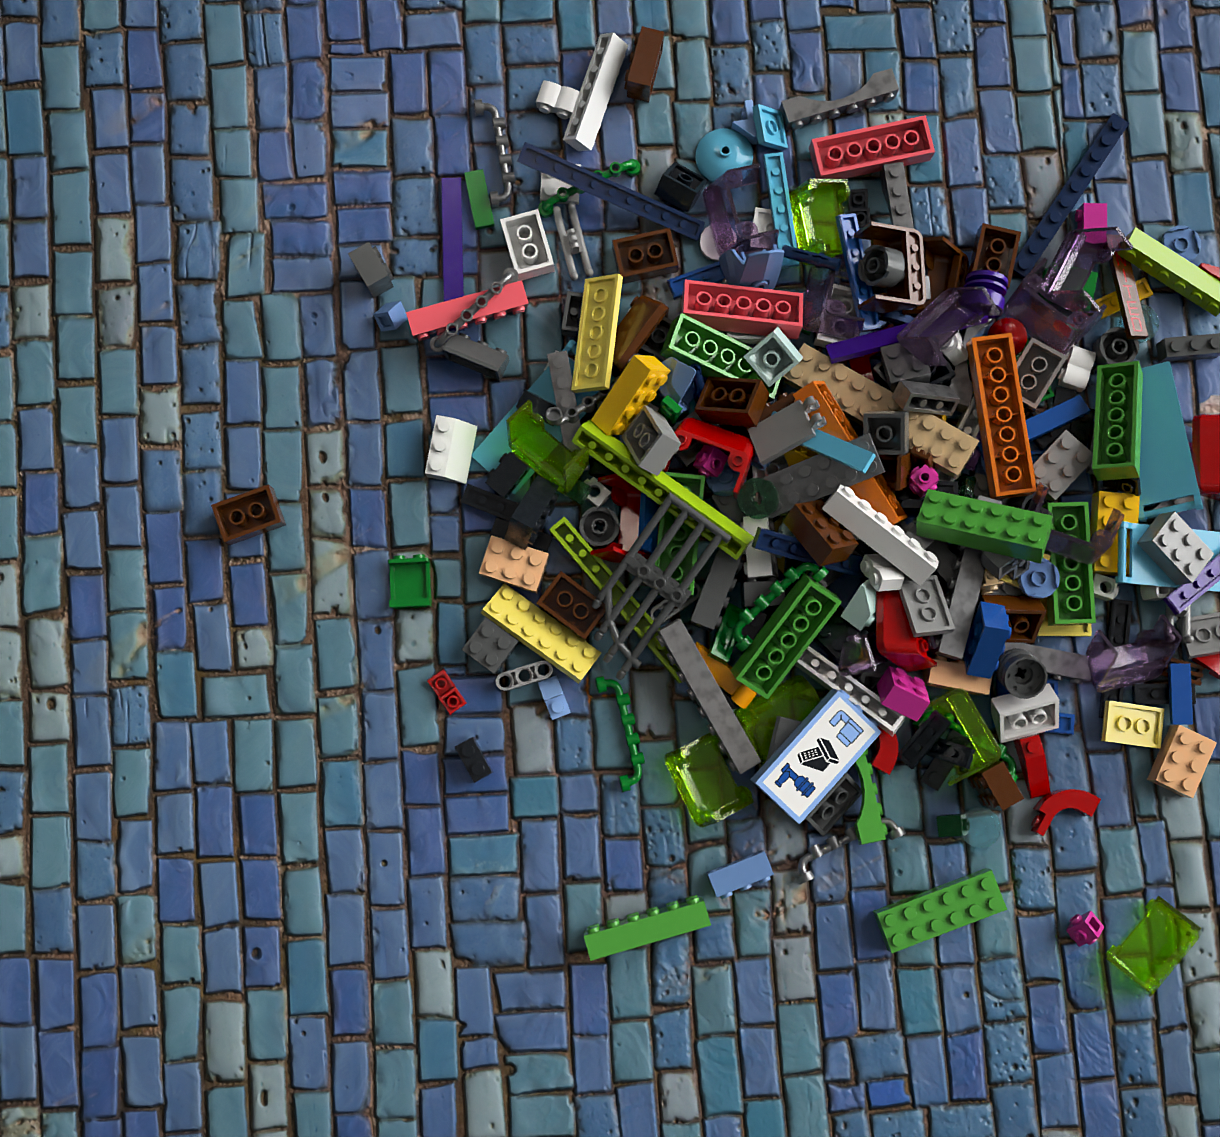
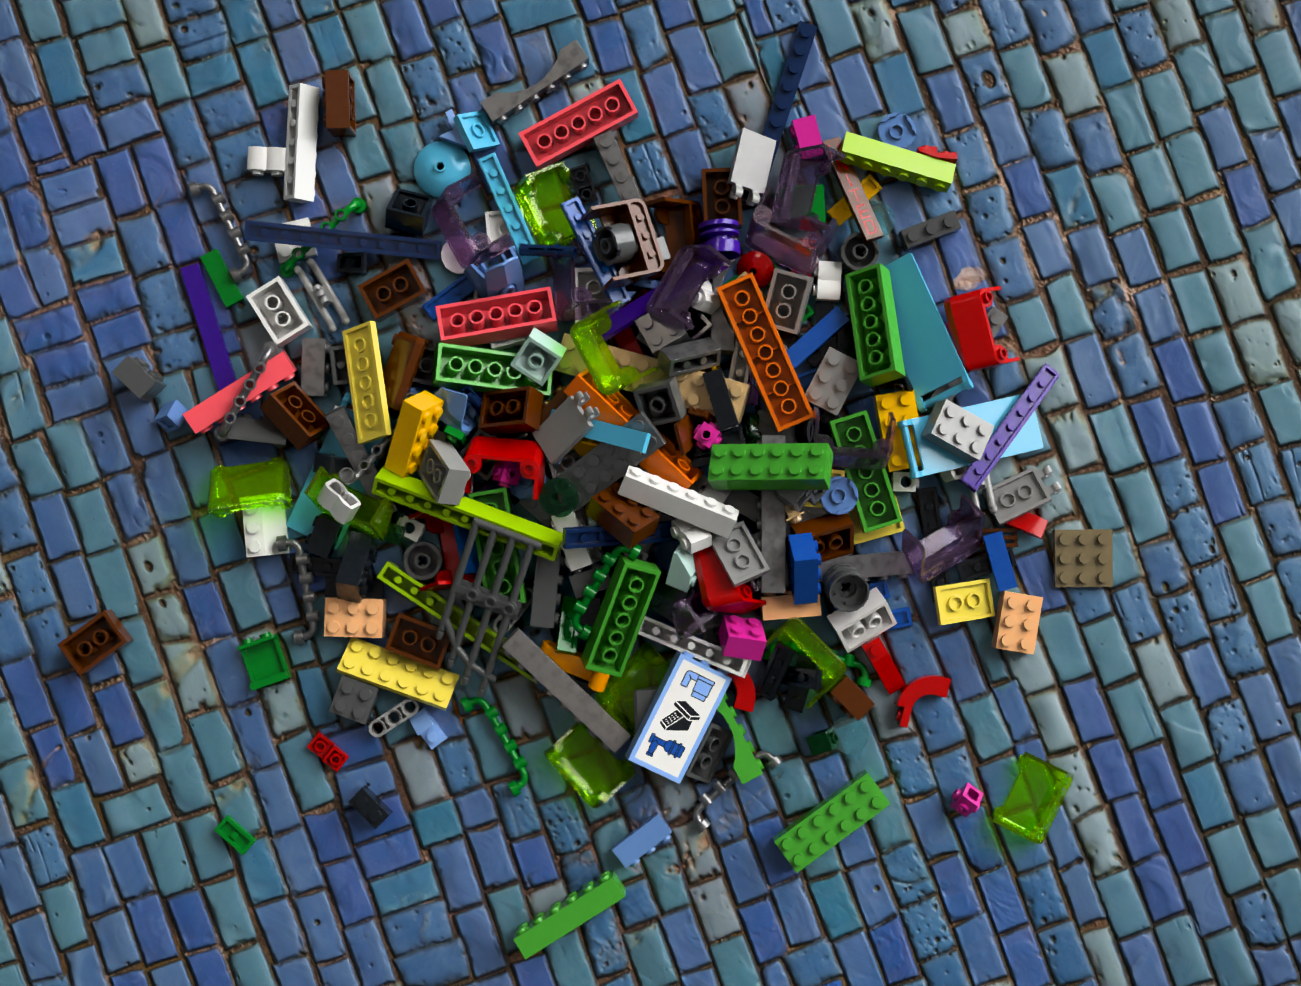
camera: 10 degrees left, 5 degrees up
none -> clear neon green windscreen [208,457,292,518]
none -> green plate [214,814,257,855]
none -> reddish brown brick [260,381,330,450]
none -> flat silver bar [276,535,320,645]
none -> flat silver brick [301,338,332,398]
none -> white brick [316,478,361,525]
none -> black slope [336,252,368,275]
none -> clear neon green windscreen [570,300,660,395]
none -> black tile [702,368,739,431]
none -> tile [727,127,776,207]

